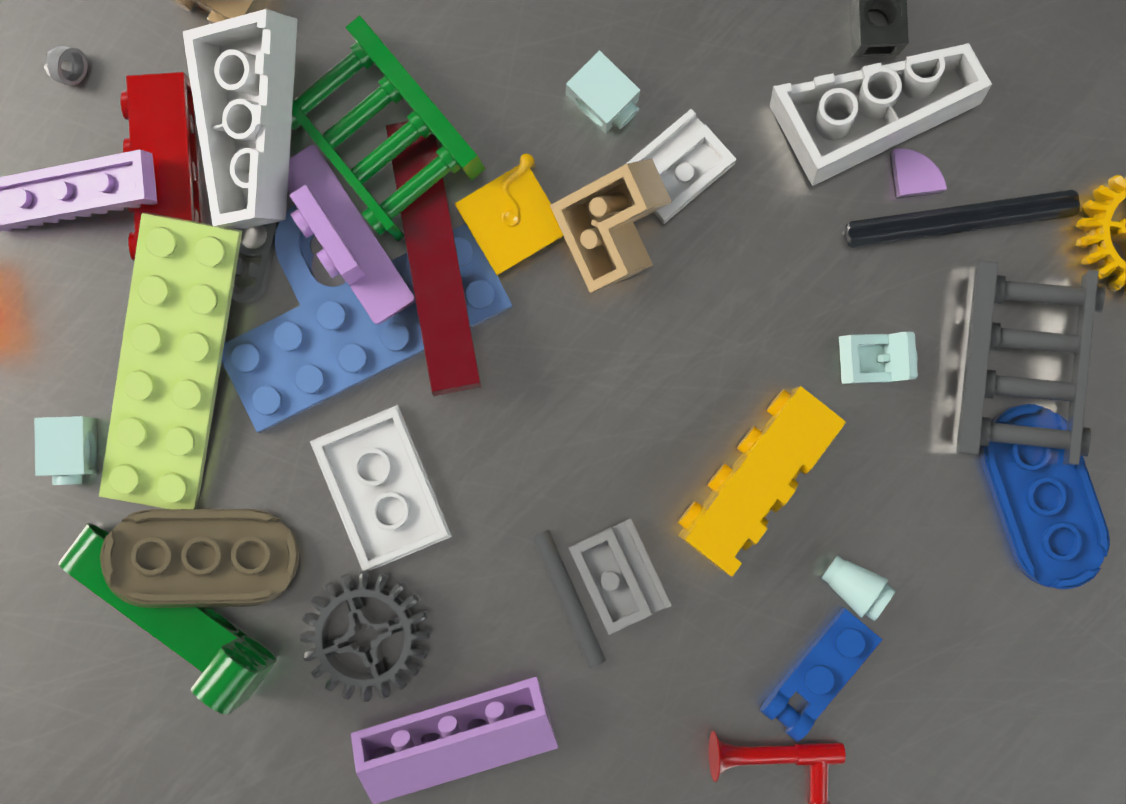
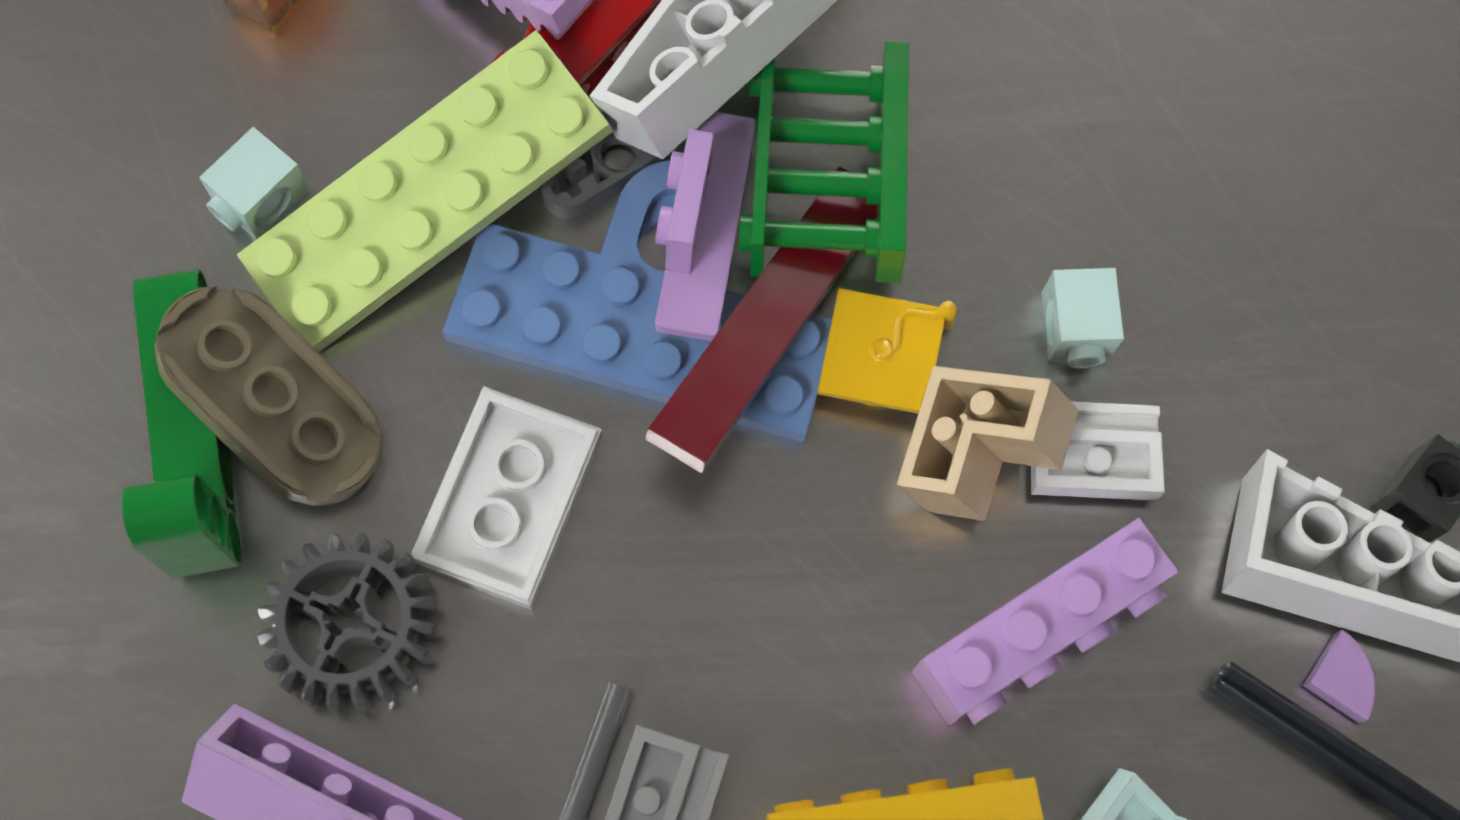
camera: 40 degrees right, 15 degrees down
none -> lavender brick [912,518,1178,727]

